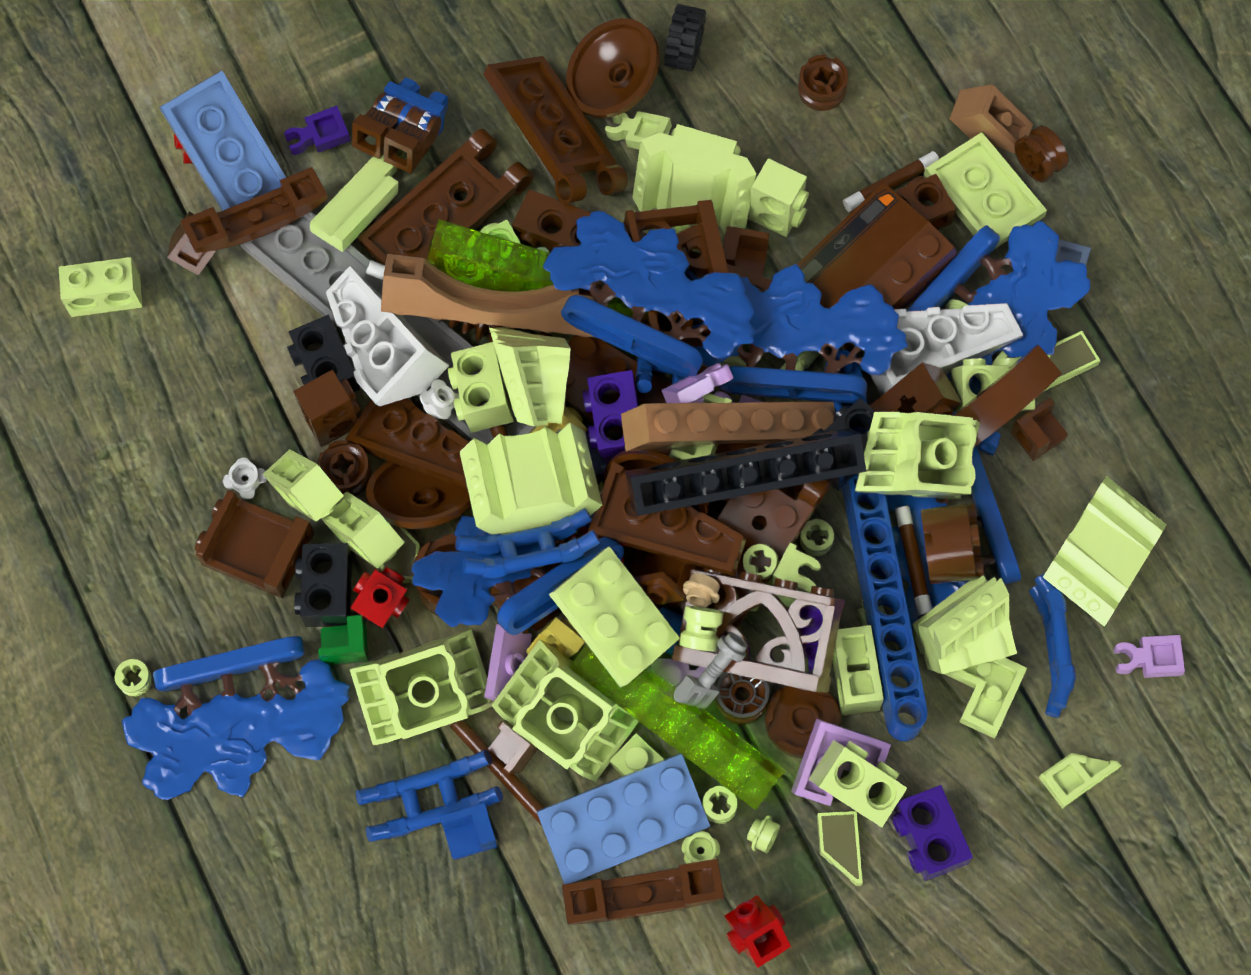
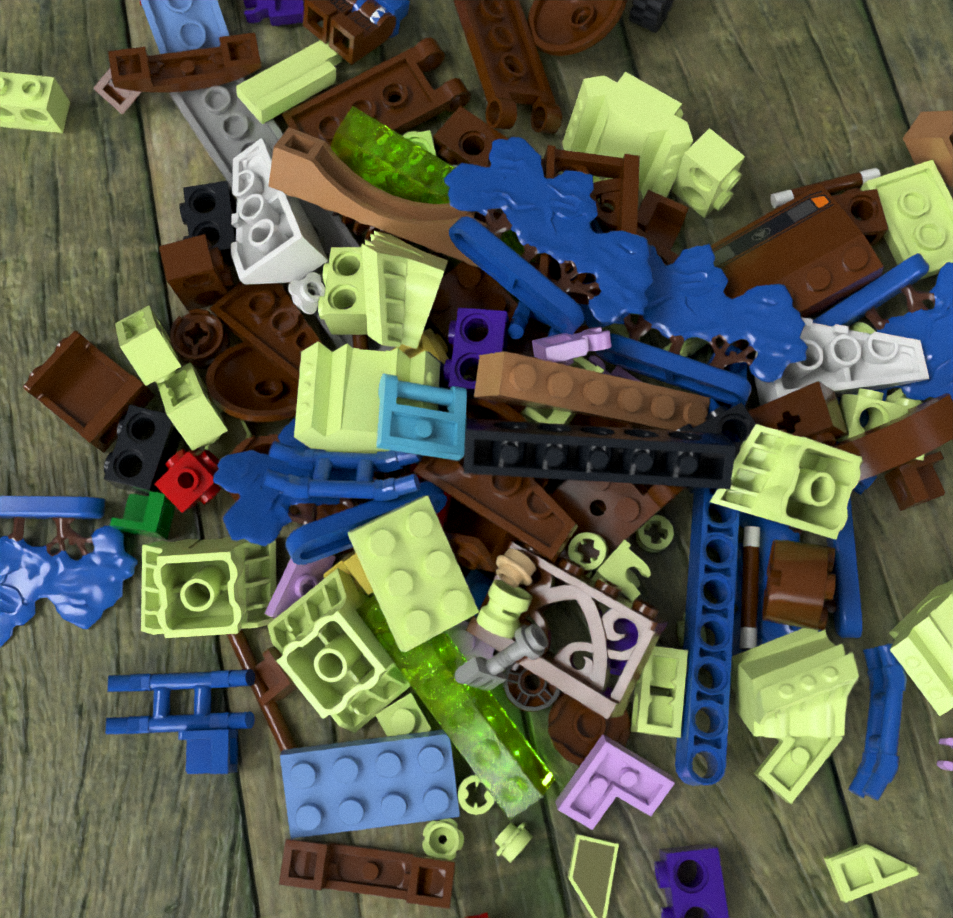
camera: 15 degrees right, 5 degrees up
white plate [223,458,267,500] -> none
yellowish green plate [605,111,672,150] -> none
reddish brown wheel [798,54,848,111] -> none
yellowish green brick [809,740,907,827] -> none
none -> medium azure plate [376,373,467,461]

